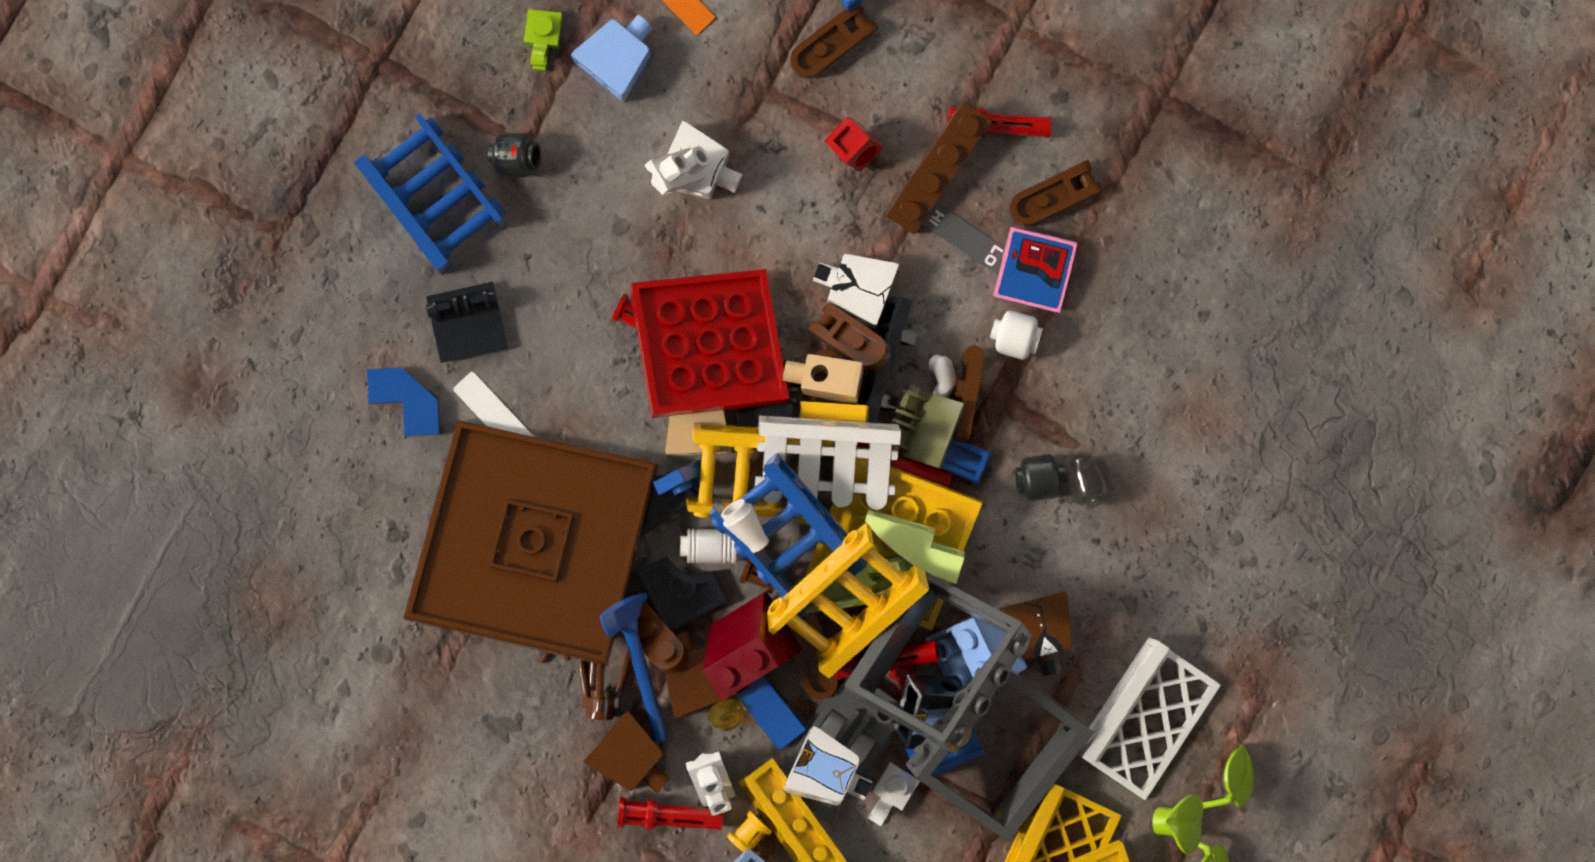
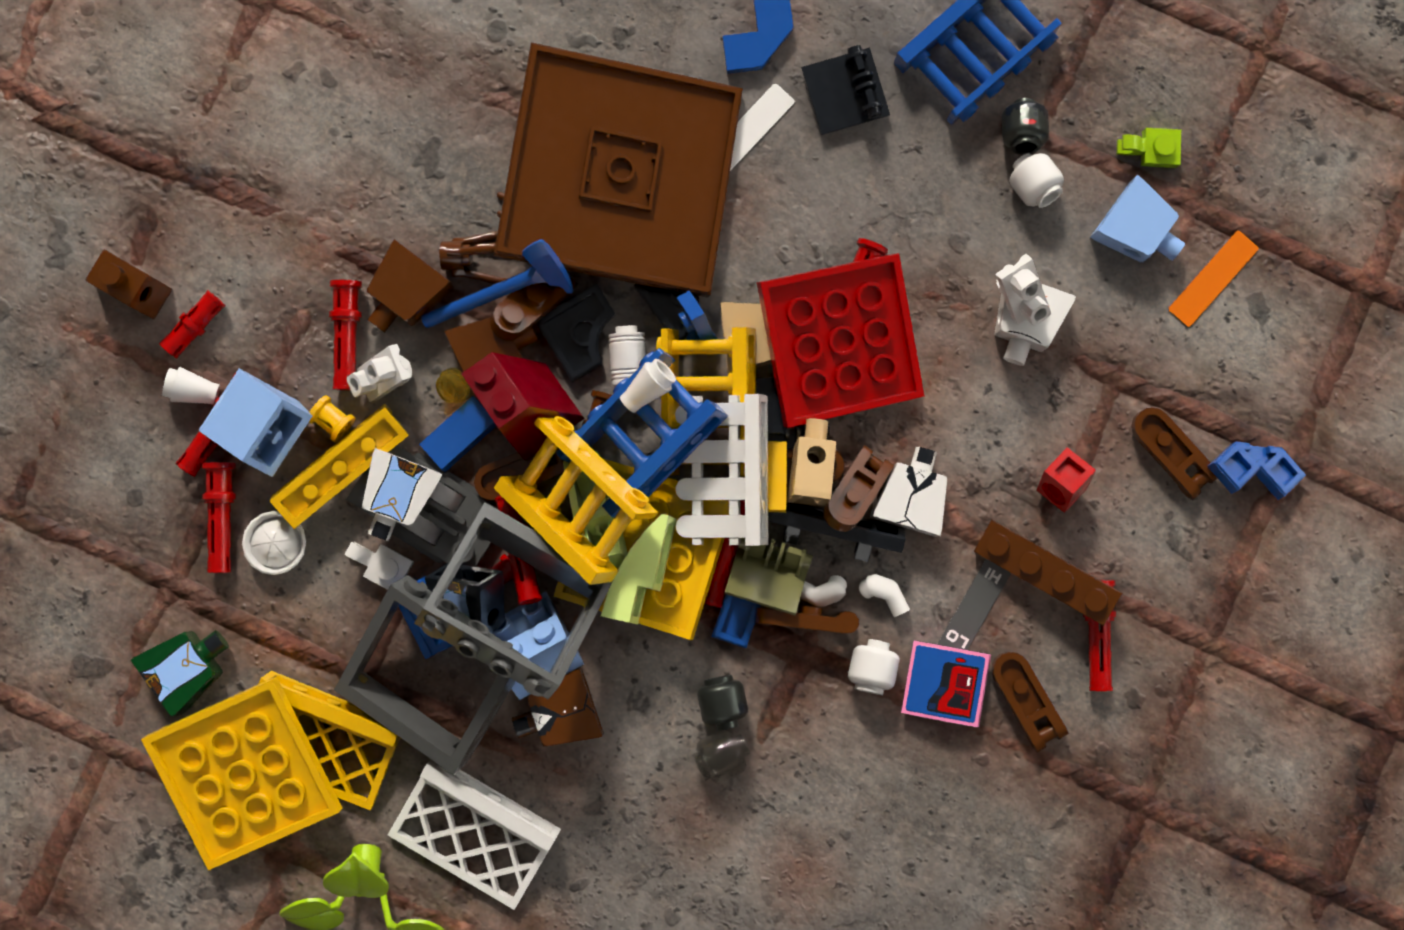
camera: 90 degrees right, 0 degrees up
none -> white arm [859,574,910,617]
none -> white head [1009,153,1064,208]

